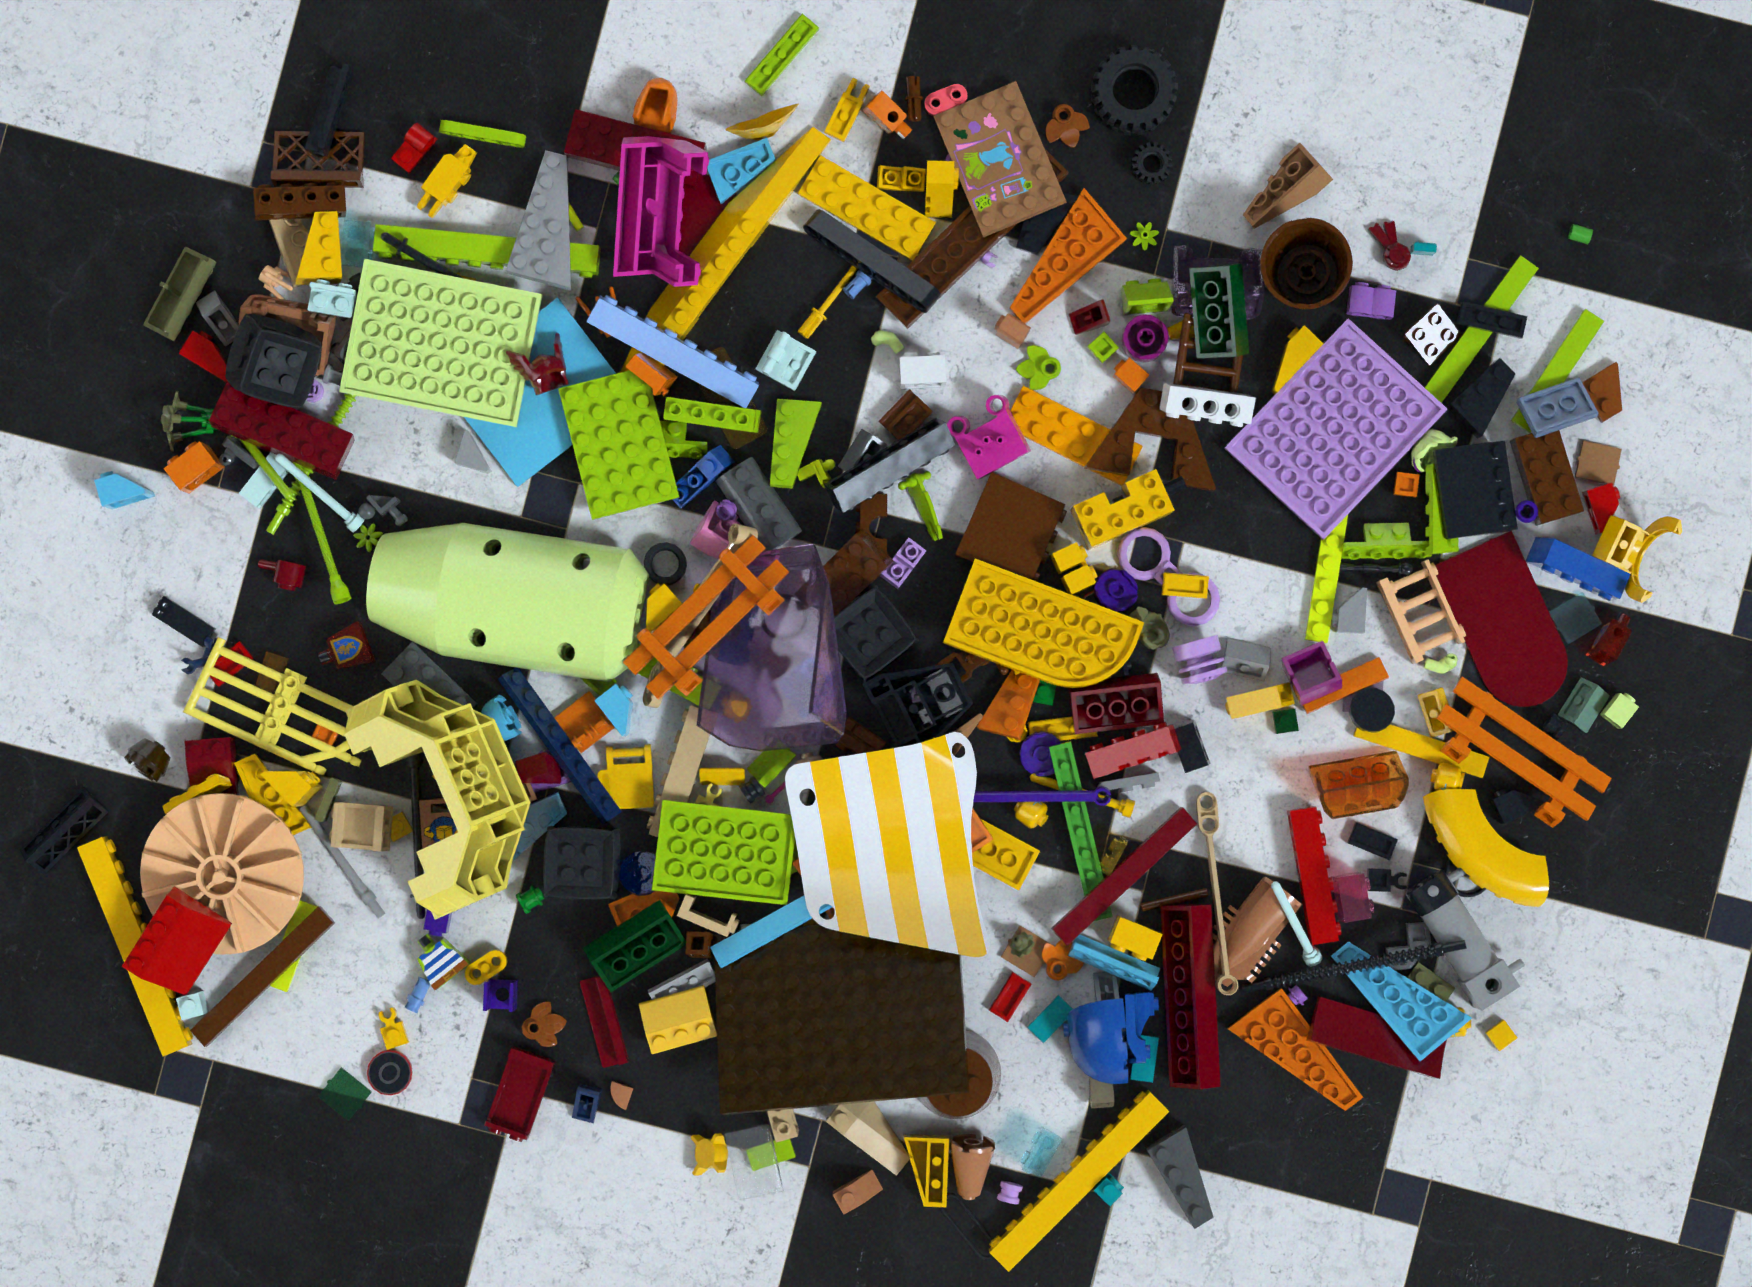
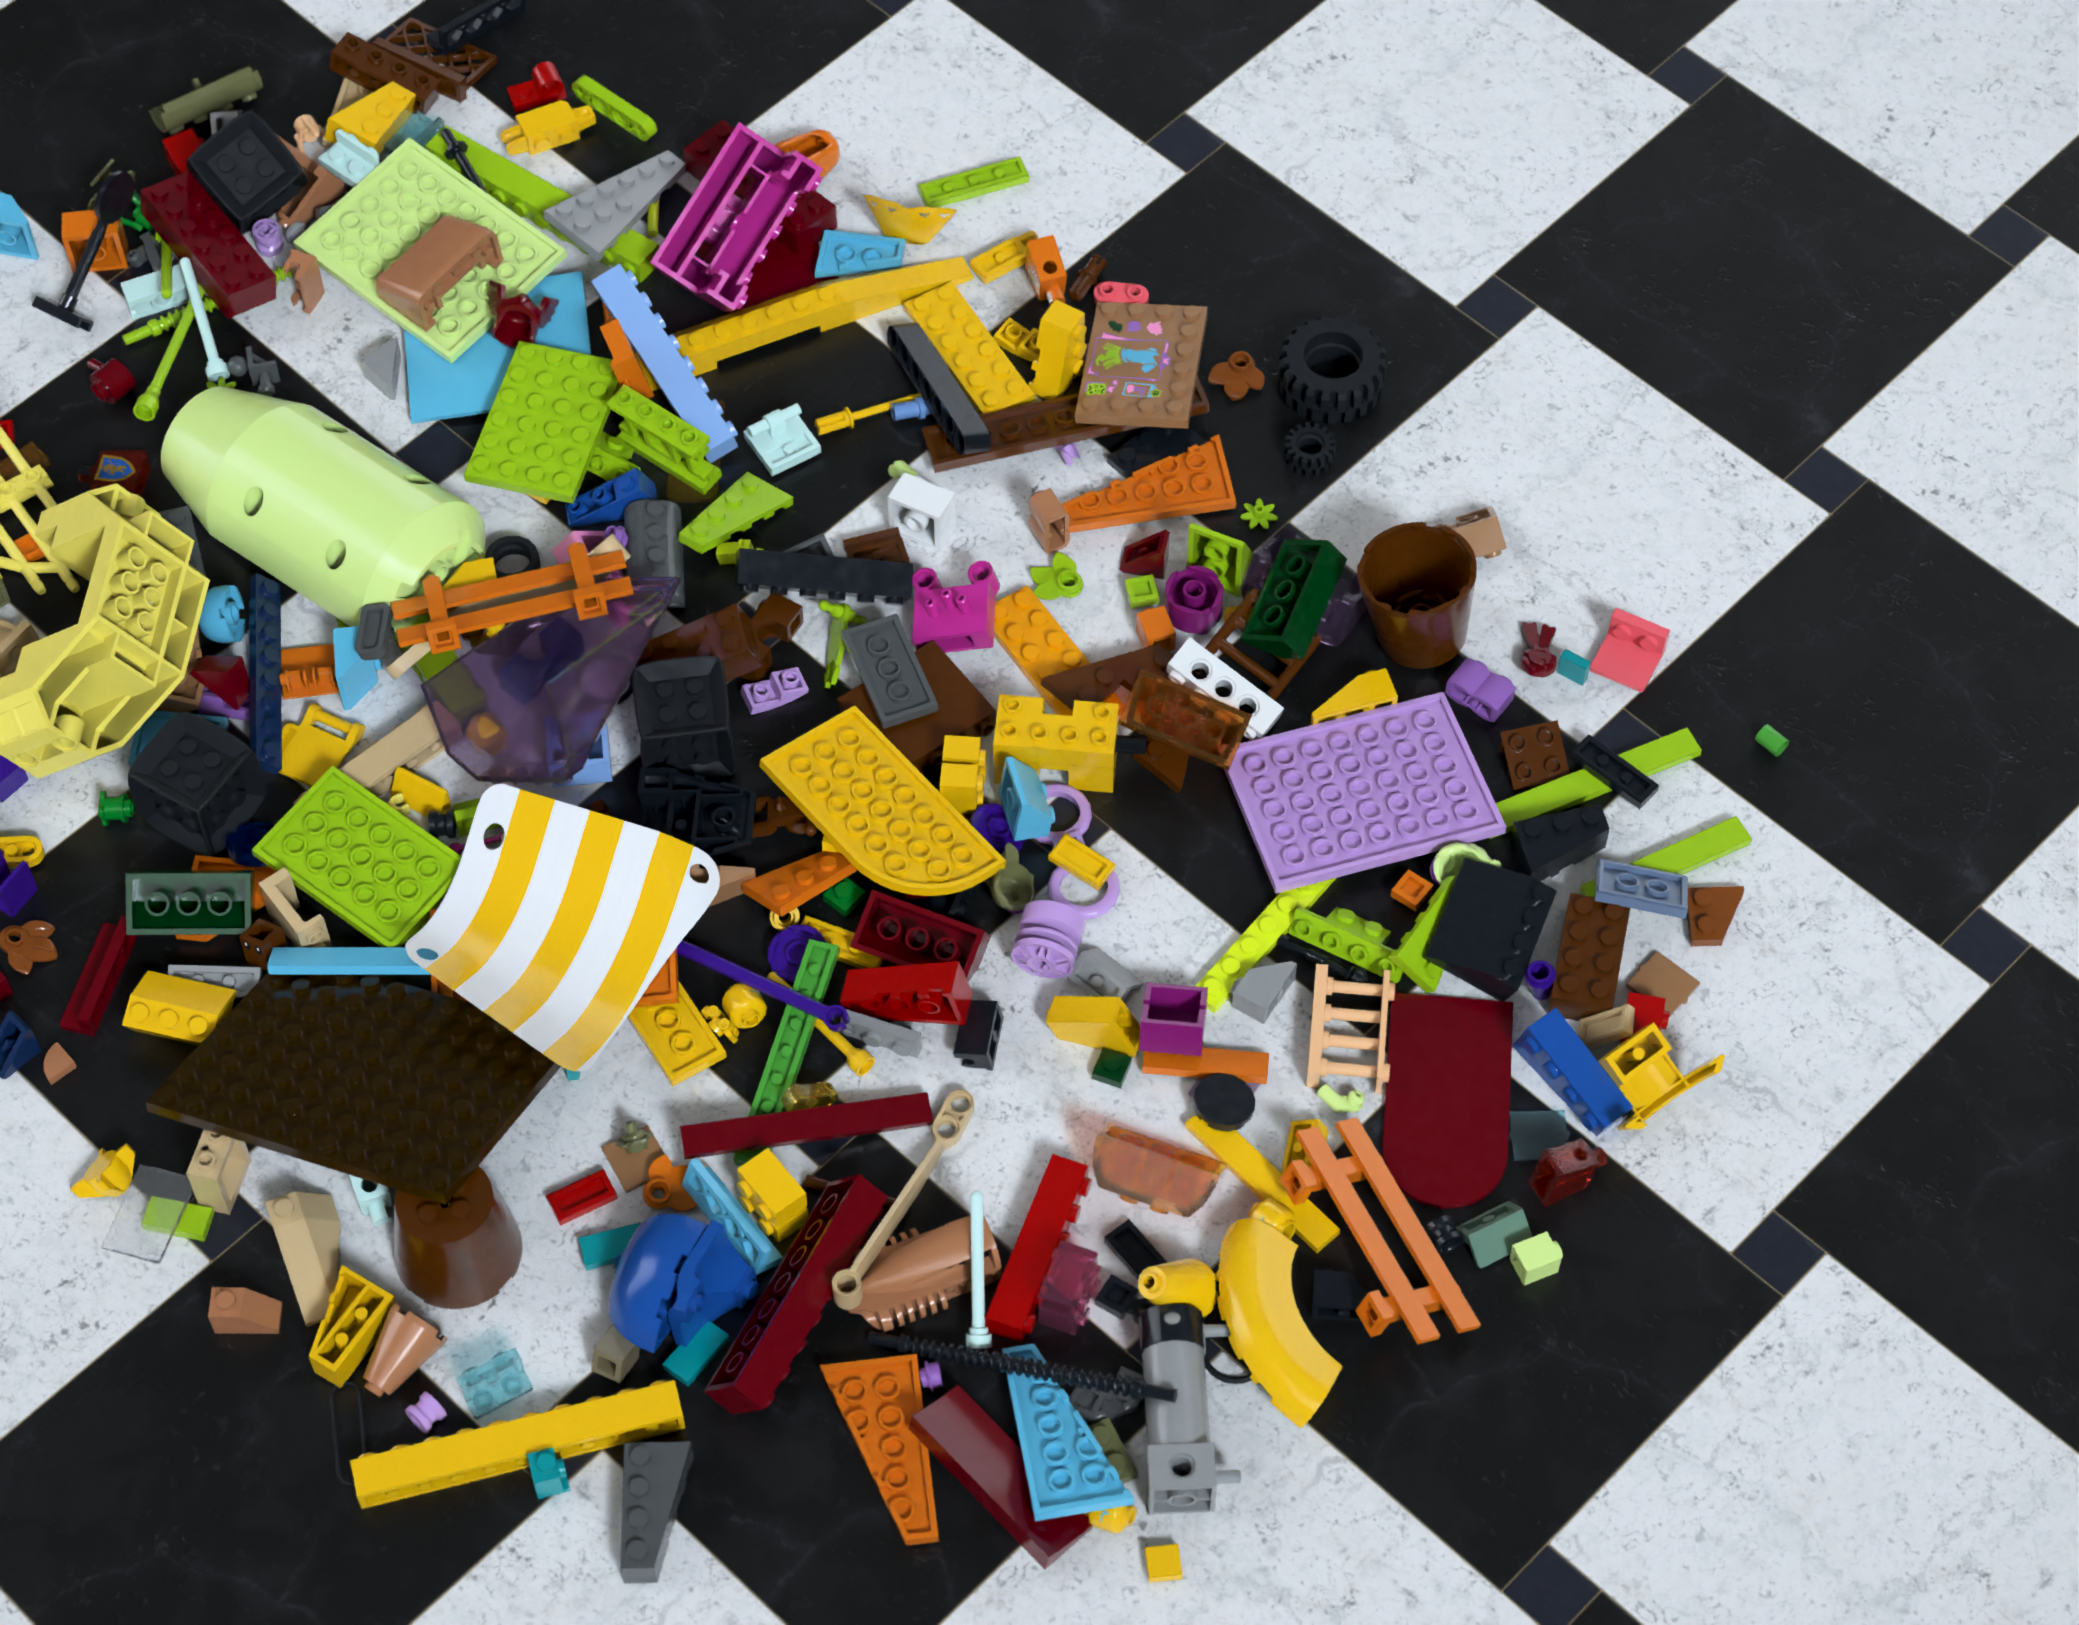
camera: 30 degrees right, 30 degrees down
none -> black piece [32,170,134,332]
none -> nougat hinge [283,249,325,314]
none -> dark grey piece [355,603,394,660]
none -> nougat windscreen [376,215,504,332]
none -> yellow piece [701,1005,739,1044]
none -> dark grey plate [841,613,939,729]
none -> medium azure slope [998,756,1055,841]
none -> clear orange windscreen [1118,668,1252,771]
none -> yellow cone [1138,1258,1218,1319]
none -> tan tile [1578,1004,1635,1049]
none -> coral bracket [1590,608,1670,692]

